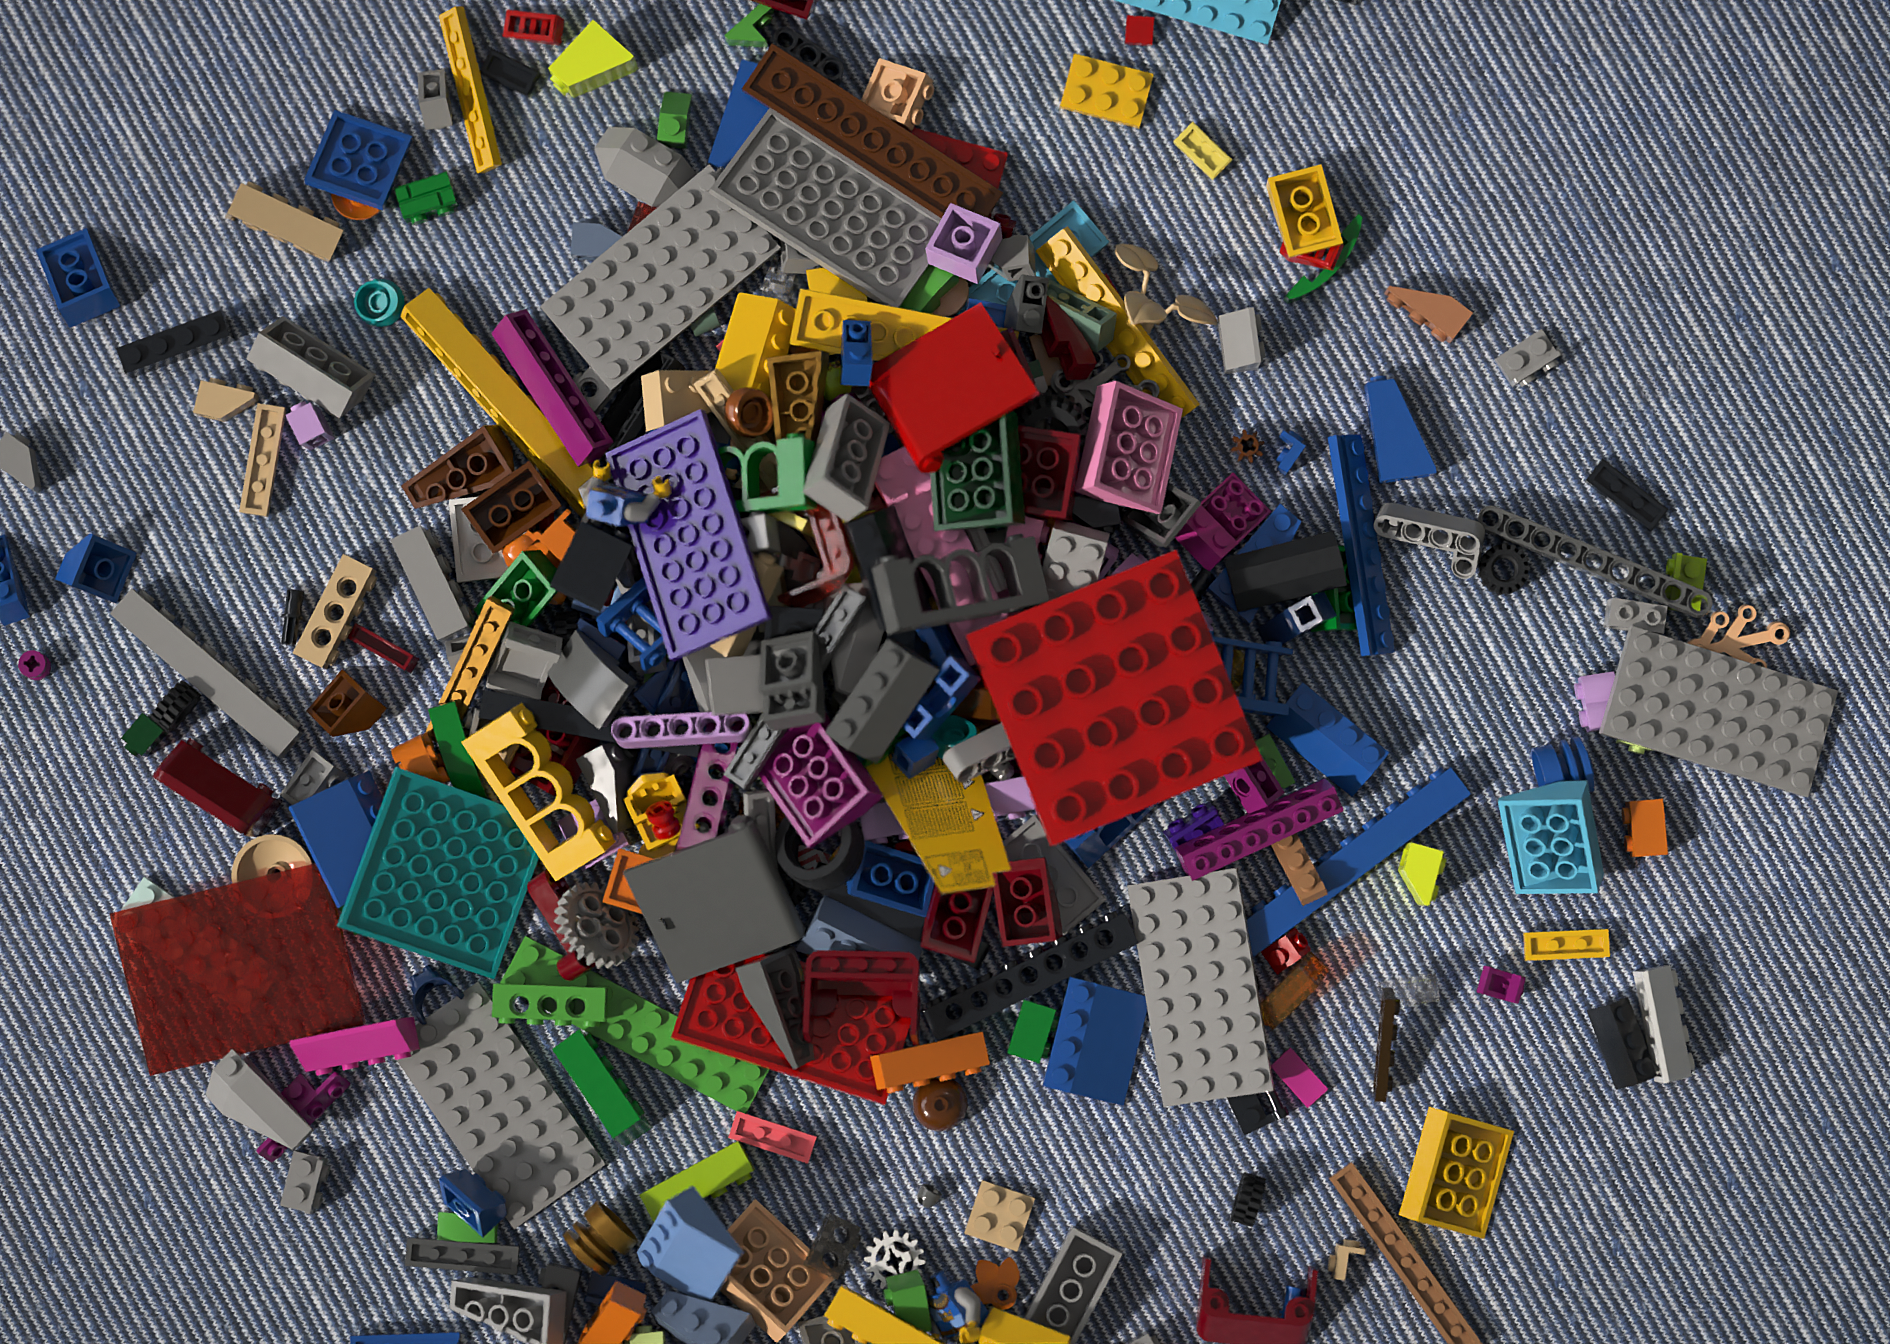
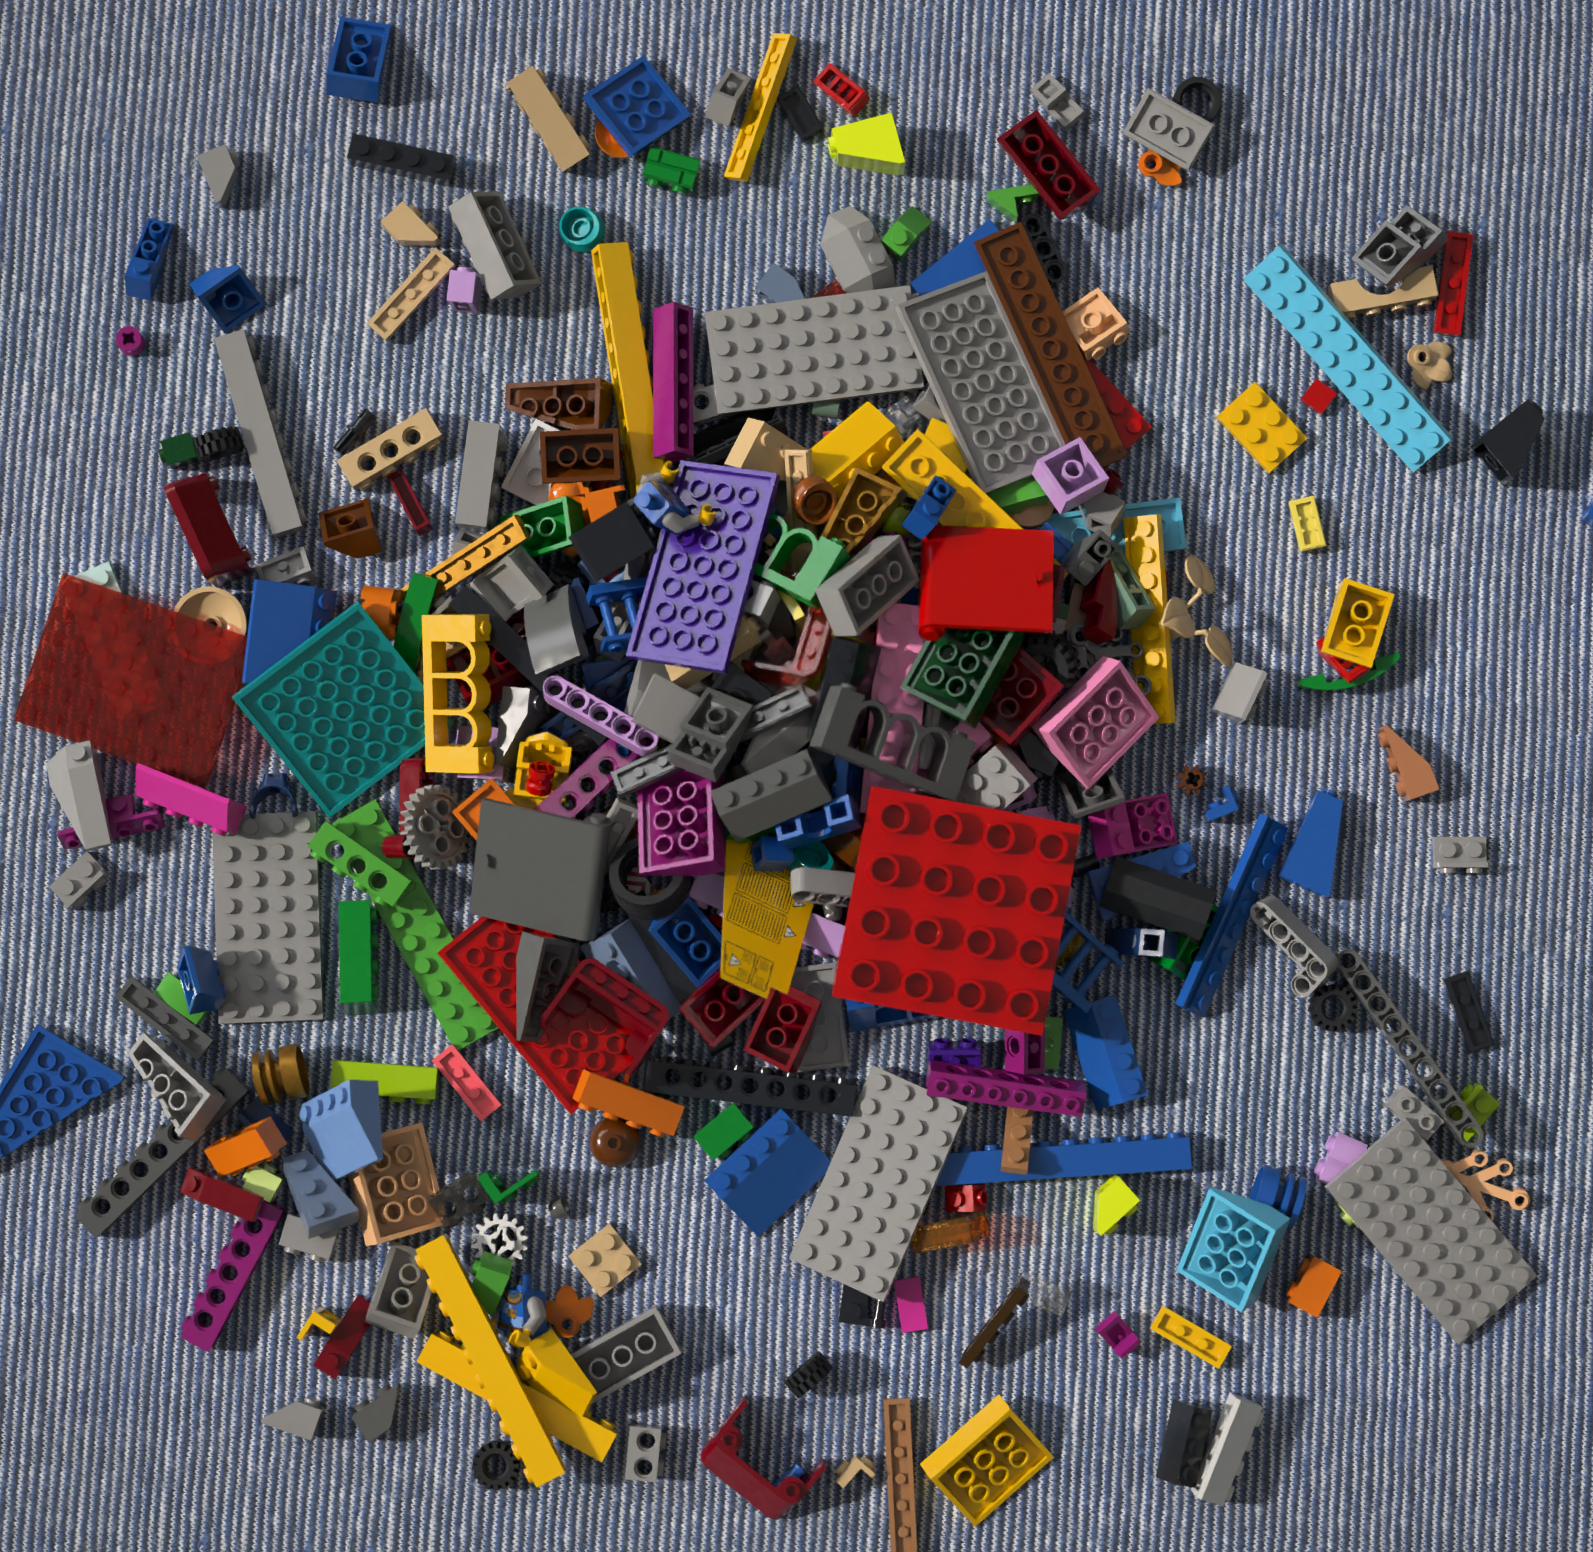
camera: 30 degrees right, 0 degrees up
none -> green bracket [478,1167,542,1205]

